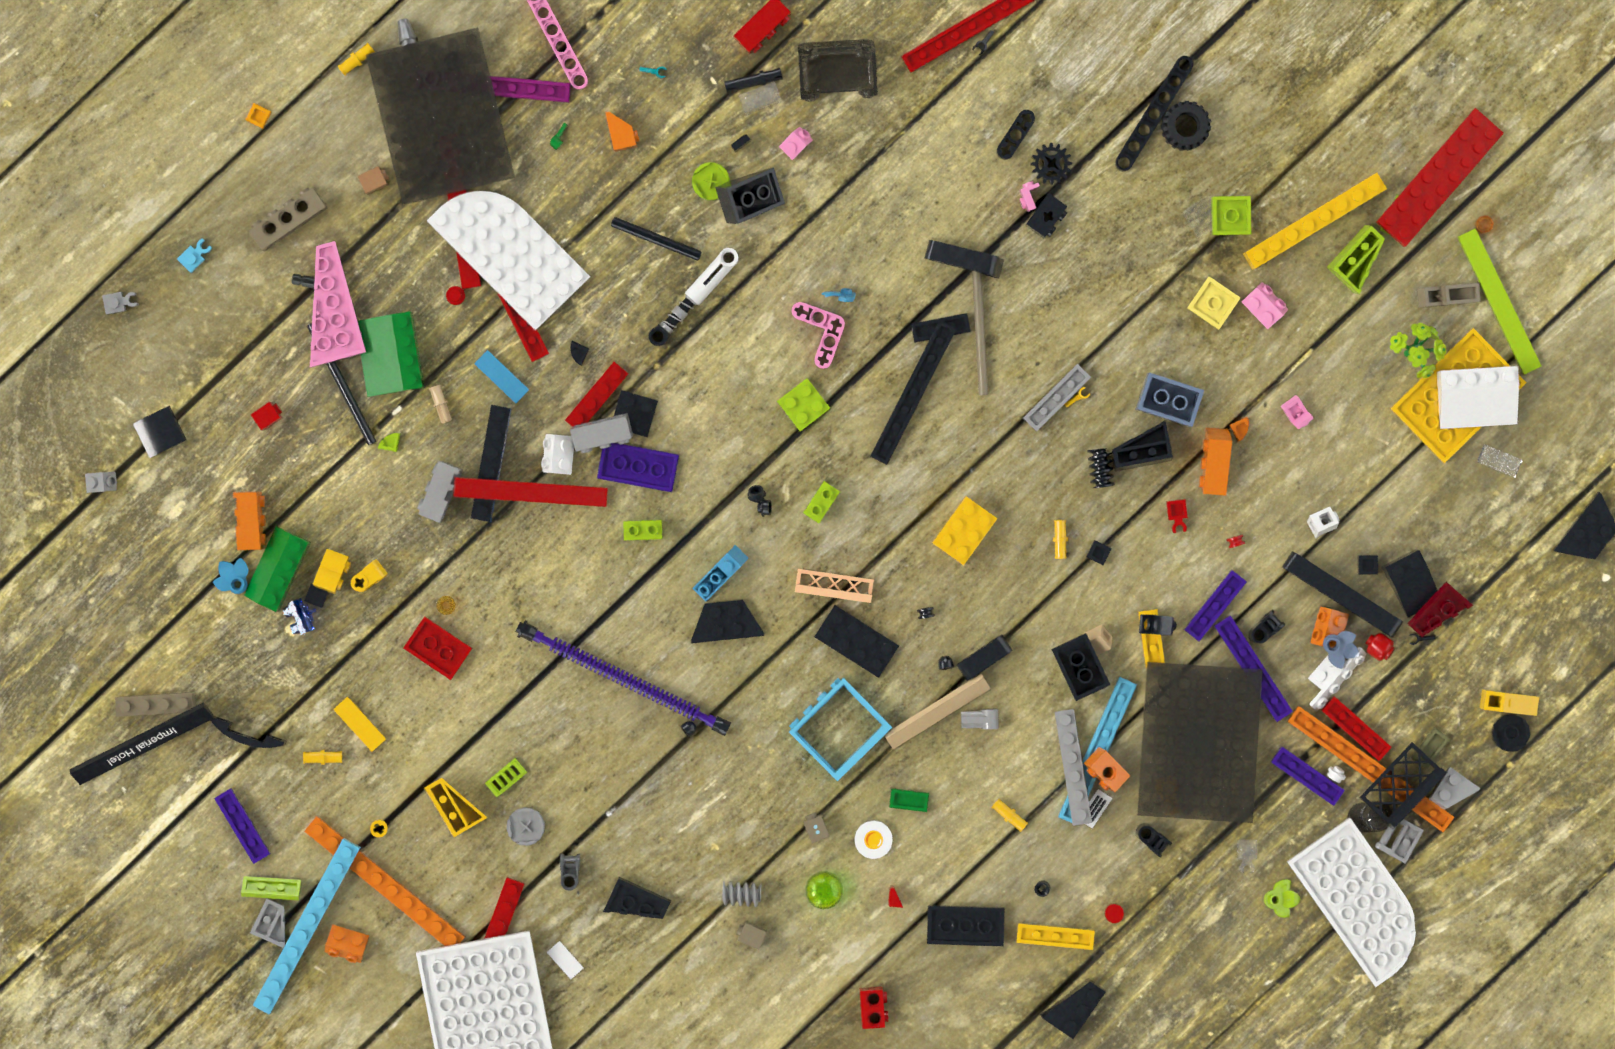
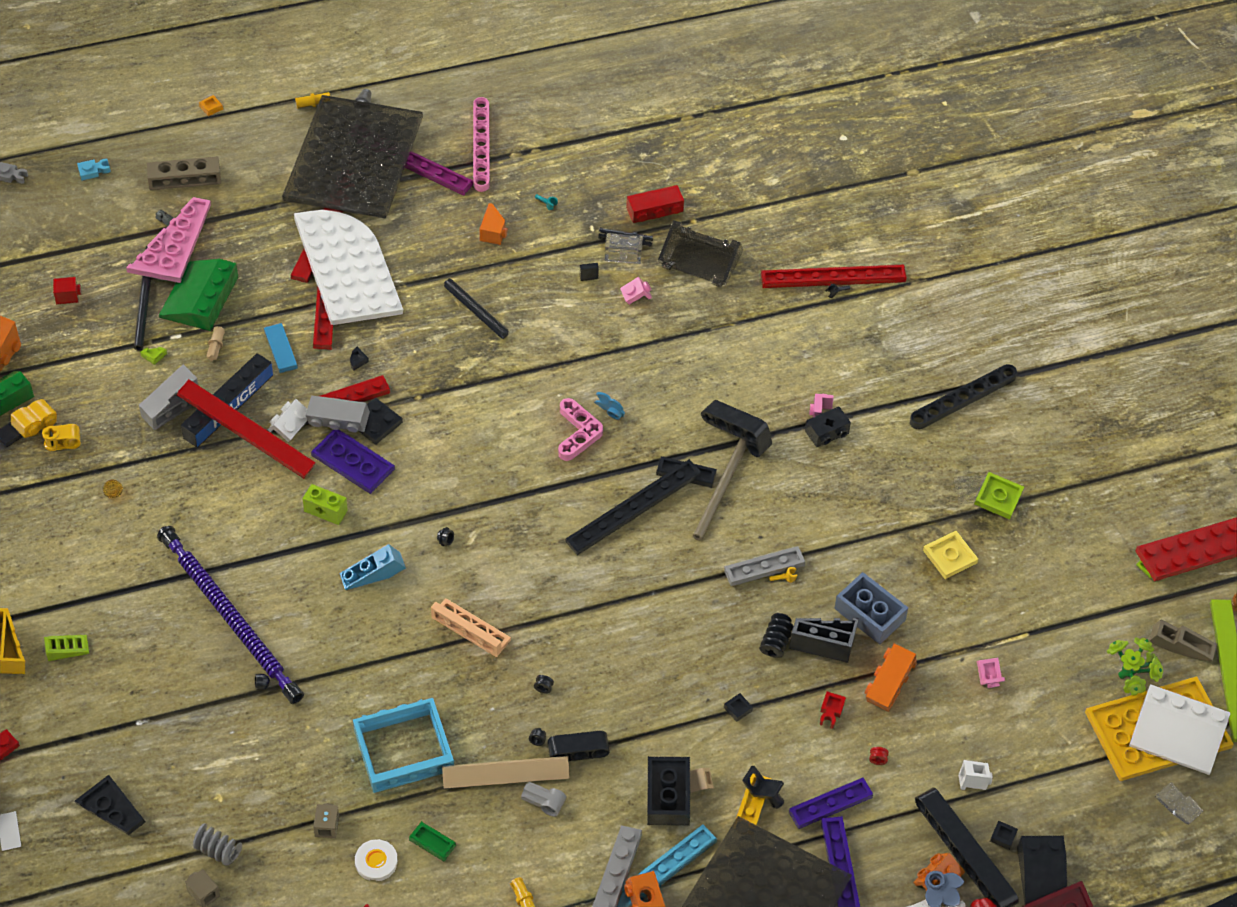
camera: 25 degrees right, 35 degrees down
medium nougat brick [358,166,389,195] -> none
red plate [403,616,473,680] -> none
red plate [446,286,465,305] -> none
light grey tile [507,807,545,846] -> none
green hand [550,123,568,150] -> none
dark grey piece [560,853,580,891] -> none
piece [648,248,738,347] -> none
black wing [691,599,764,644] -> none
lime tile [692,162,730,201] -> none
black slope [715,167,785,224] -> none
black plate [747,485,766,503] -> none
lime plate [777,378,830,431] -> none
lime brick [803,481,840,523] -> none
clear neon green cylinder [805,871,843,910] -> none
black plate [814,605,899,678] -> none
yellow brick [932,496,997,565] -> none
black beam [996,110,1035,160] -> none
black gear [1030,143,1072,185] -> none
yellow pin [1053,520,1068,559] -> none
black tyre [1161,101,1211,151] -> none
orange tile [1230,417,1249,442] -> none
bright pink bracket [1242,282,1288,329] -> none
yellow brick [1243,173,1387,270] -> none
black piece [1248,609,1285,644] -> none
lime wedge [1326,225,1385,294] -> none

